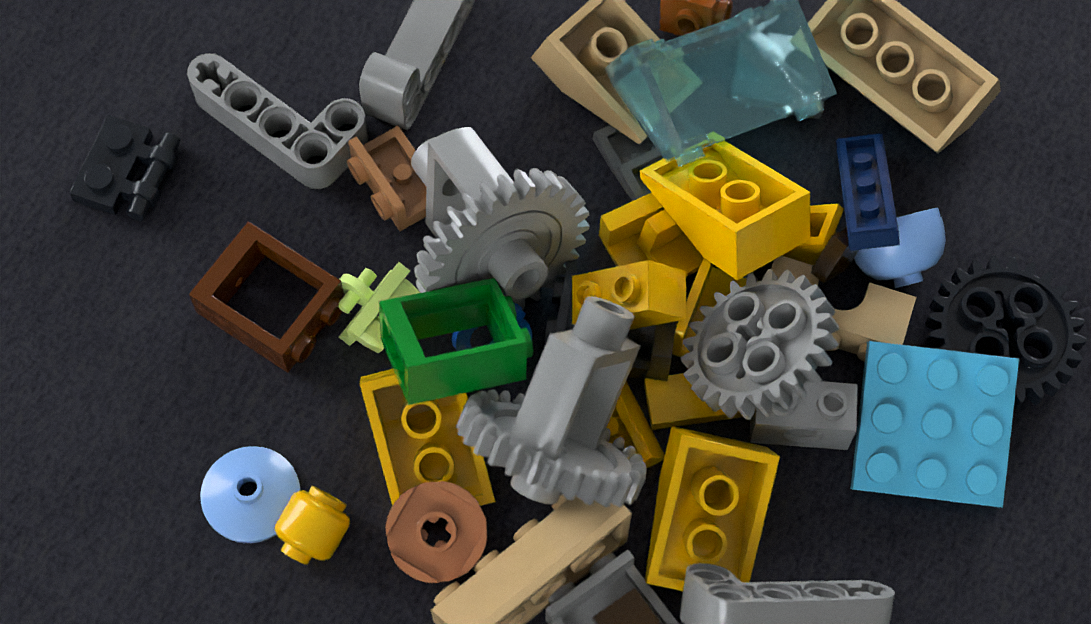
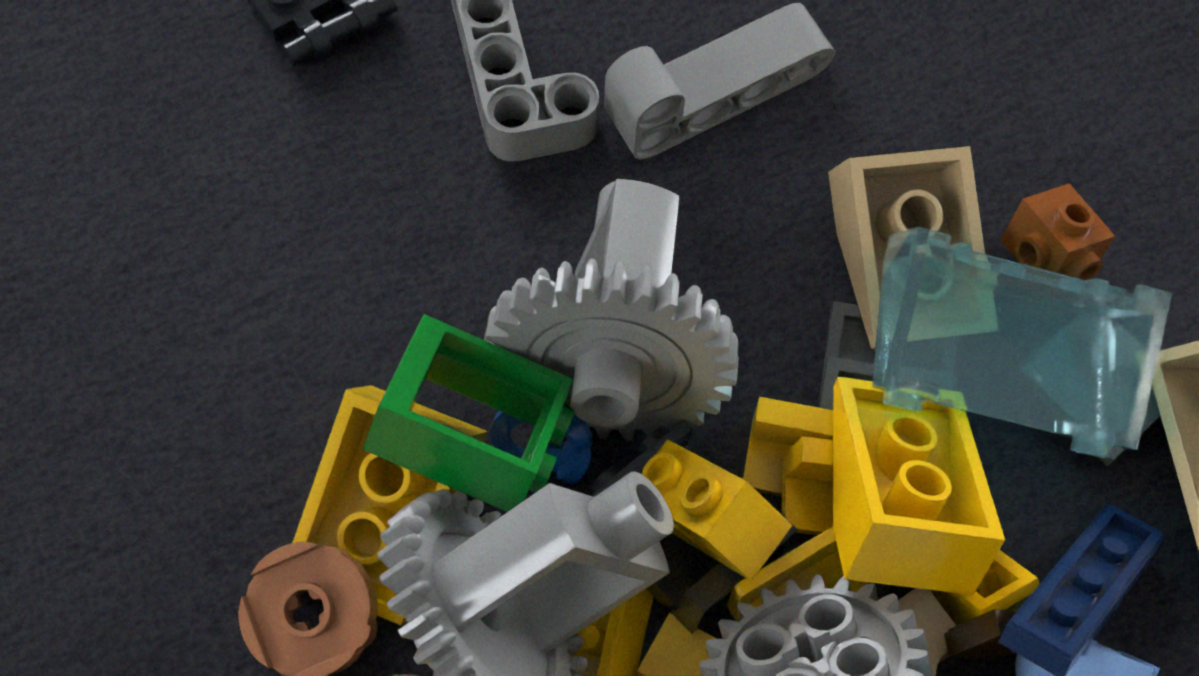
camera: 35 degrees right, 0 degrees up
reddish brown window [189,221,344,373] -> none
light blue dish [201,446,300,543] -> none
yellow head [275,486,350,565] -> none
yellowish green hips [338,262,420,353] -> none
medium nougat bracket [346,126,427,231] -> none

